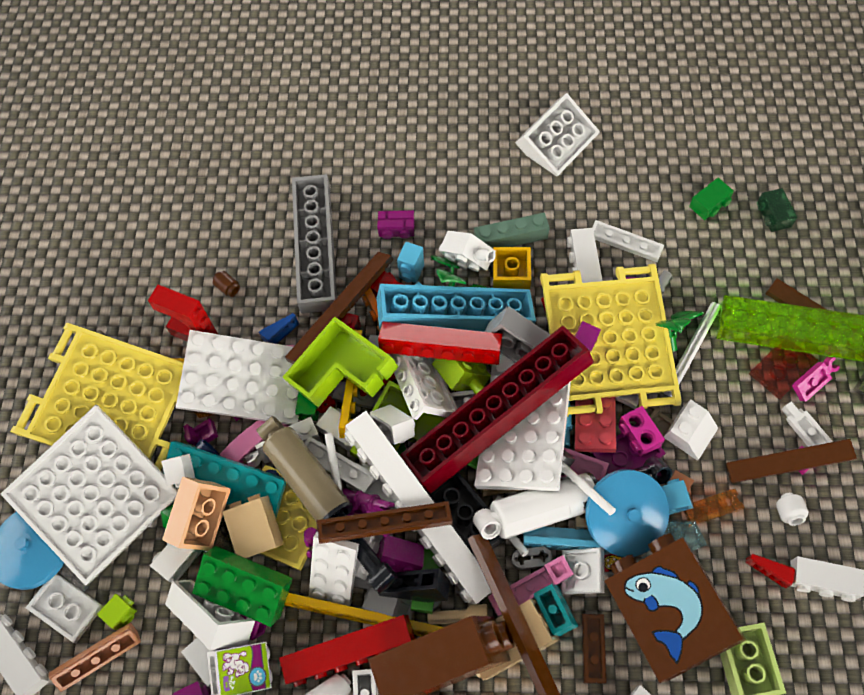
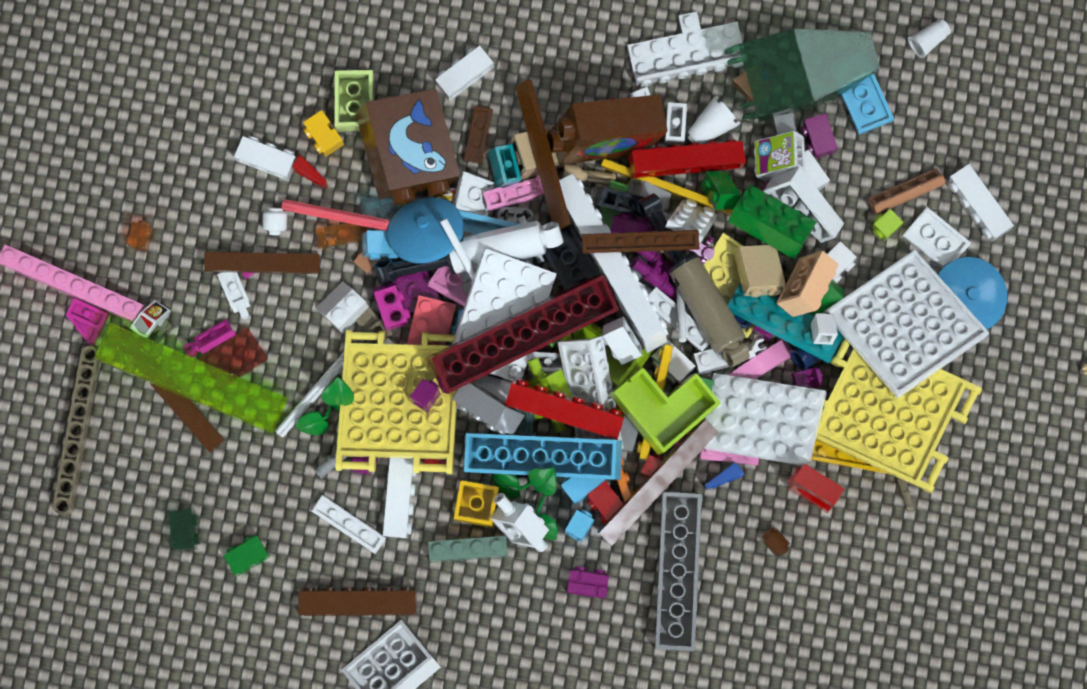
camera: 170 degrees left, 15 degrees up
none -> coral axle [282,200,390,231]
none -> reddish brown brick [298,587,417,616]
none -> yellow brick [303,110,344,157]
none -> green brick [701,171,741,210]

